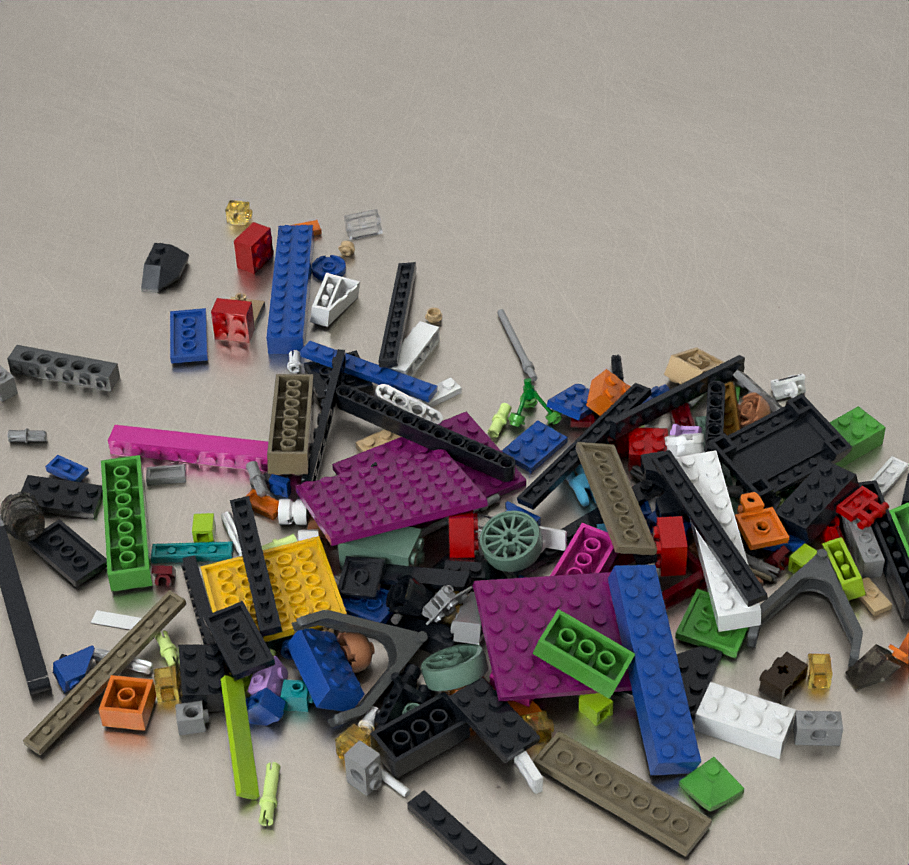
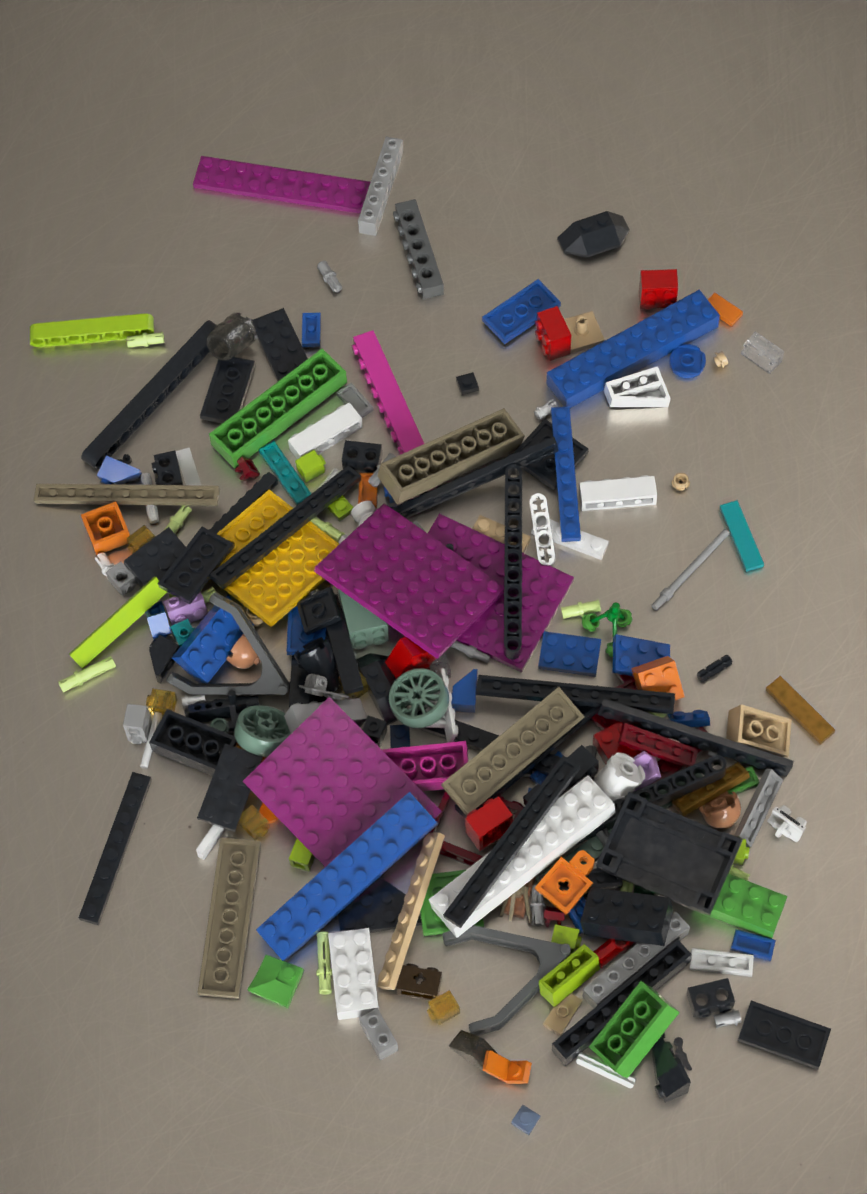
camera: 60 degrees right, 20 degrees up
clear yellow brick [225,200,252,226] -> none
black plate [378,262,417,368] -> none
bright green brick [532,609,635,699] -> none
red plate [836,486,889,530] -> none
none -> white pin [95,552,115,576]
none -> black slope [149,635,180,684]
none -> black brick [151,450,183,485]
none -> white brick [288,403,363,459]
none -> yellowish green pin [316,931,333,995]
none -> lime plate [328,495,354,522]
none -> black brick [342,440,383,473]
none -> tan plate [377,832,445,990]
none -> black plate [456,372,479,396]
none -> dark red plate [618,723,698,768]
none -> teal tile [719,500,764,572]
none -> blue tile [731,929,776,961]
none -> pearl gold tile [766,676,835,745]

